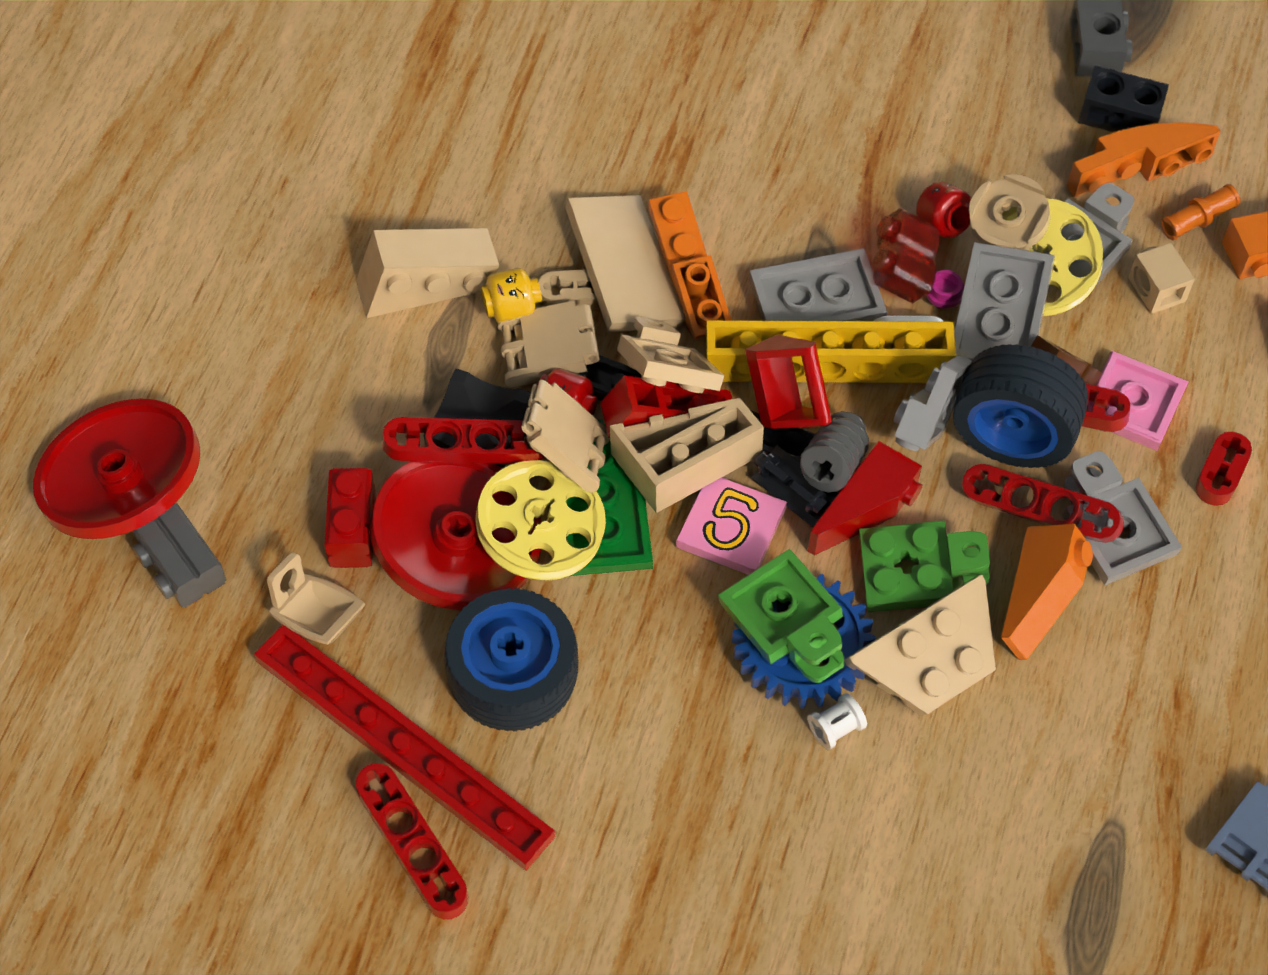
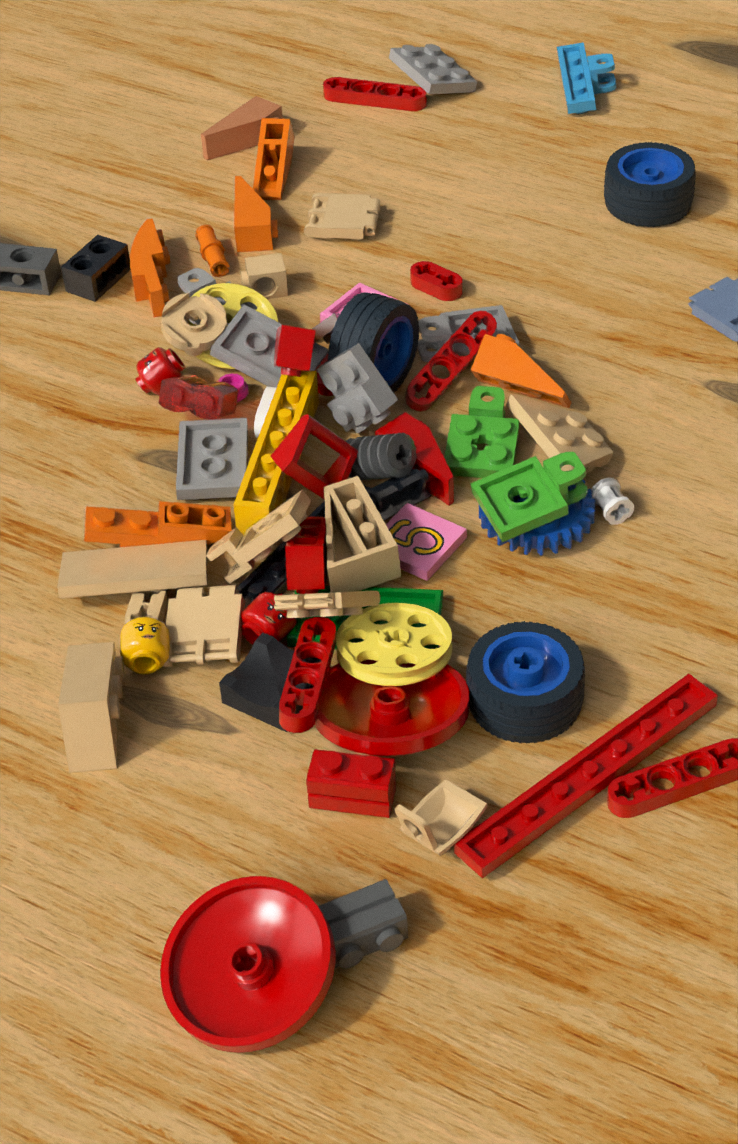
camera: 75 degrees left, 15 degrees down
none -> red slope [274,325,316,377]

